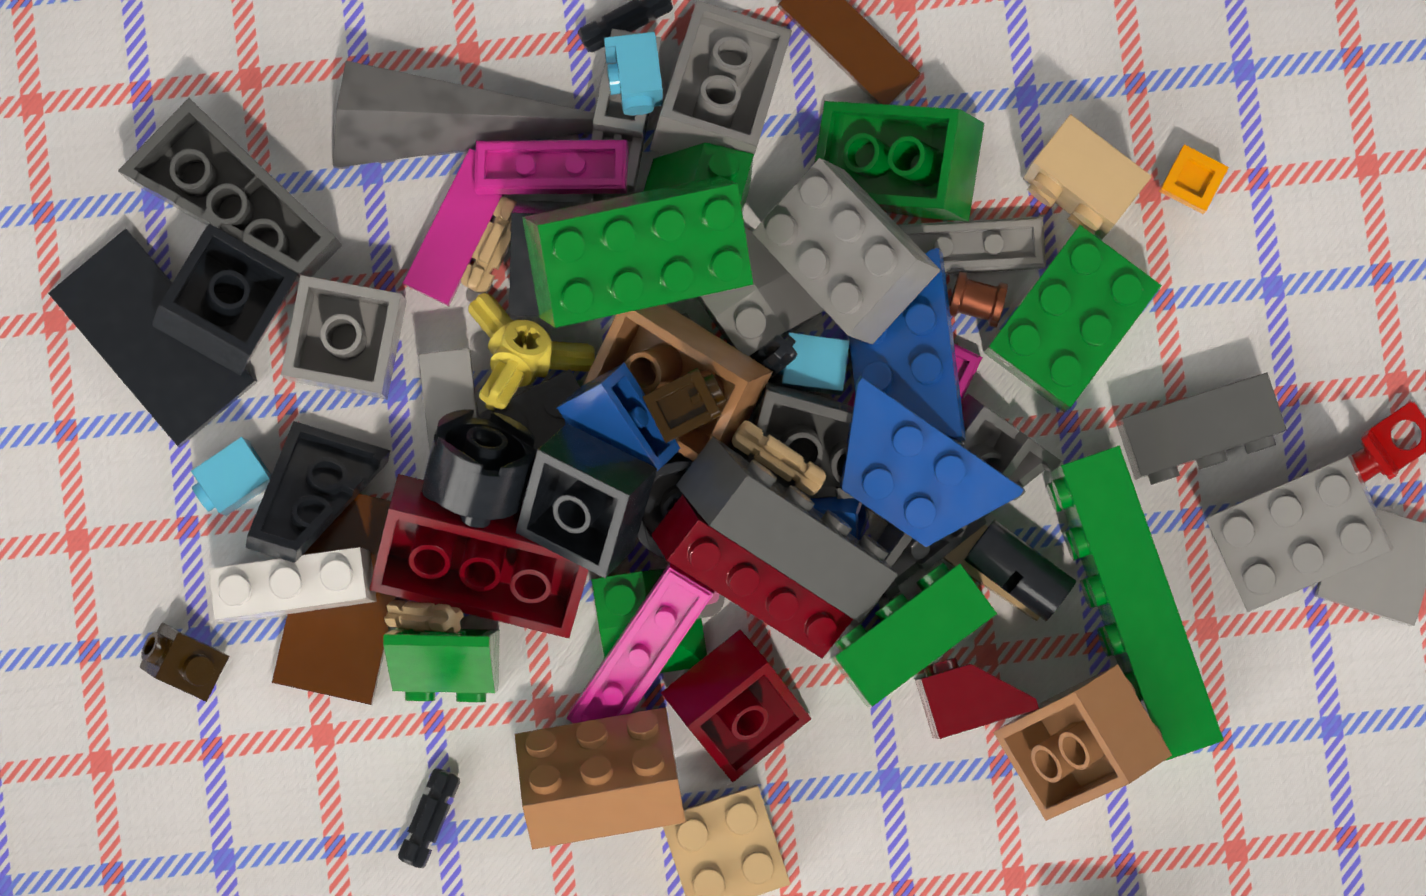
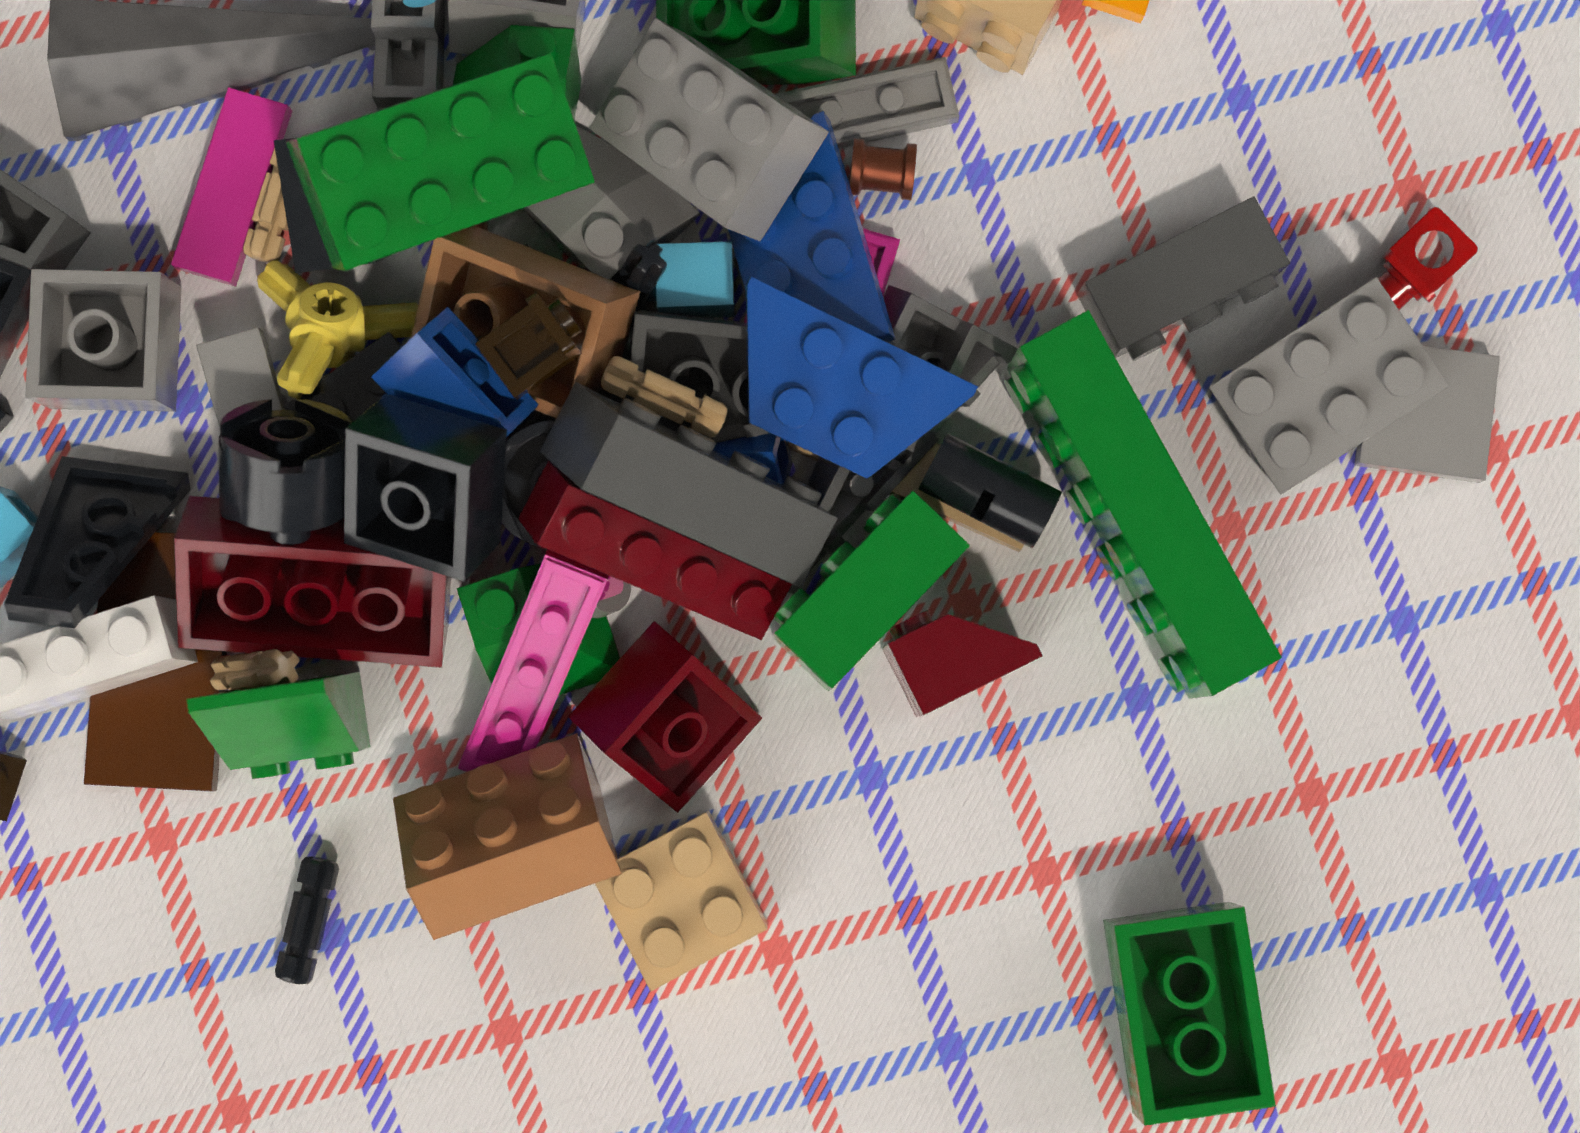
camera: 10 degrees left, 0 degrees up
dark pink tile [474,140,629,195] -> none
green brick [984,225,1162,413] -> none
medium nougat brick [993,664,1172,821] -> none

